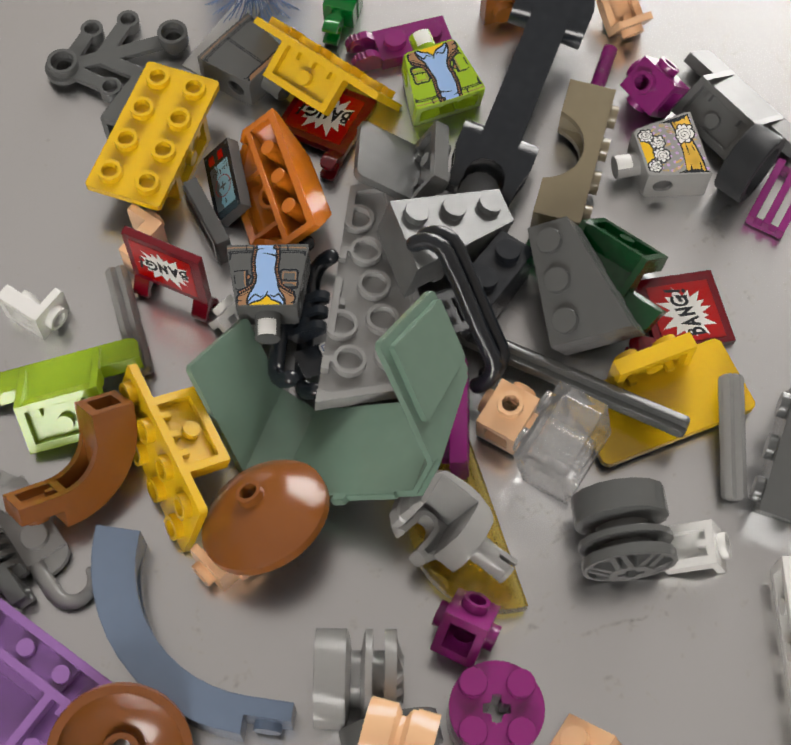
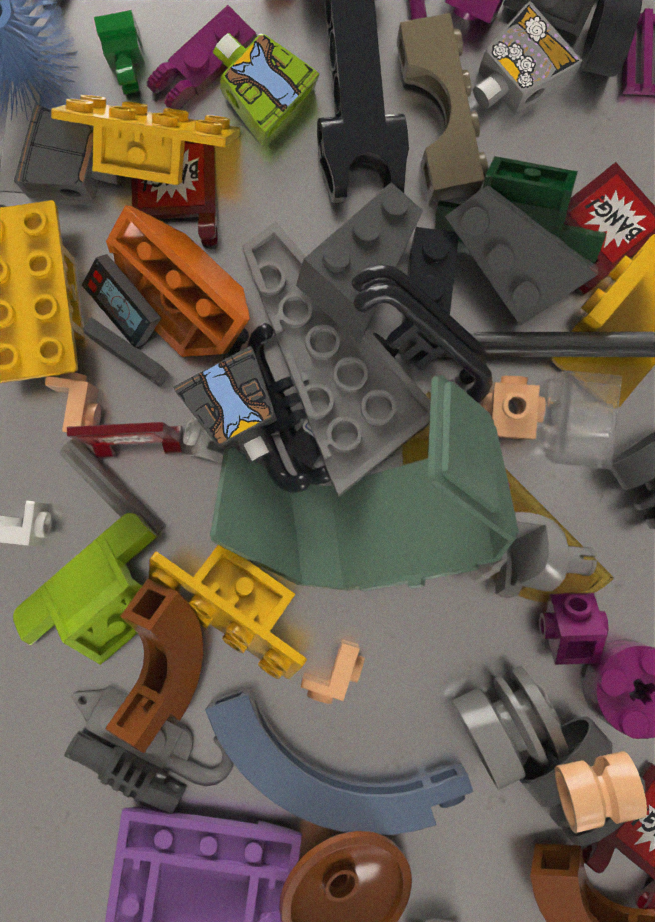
camera: 25 degrees left, 20 degrees up
dark orange dish [201,459,330,576] -> none
dark grey bracket [353,120,451,200] -> none

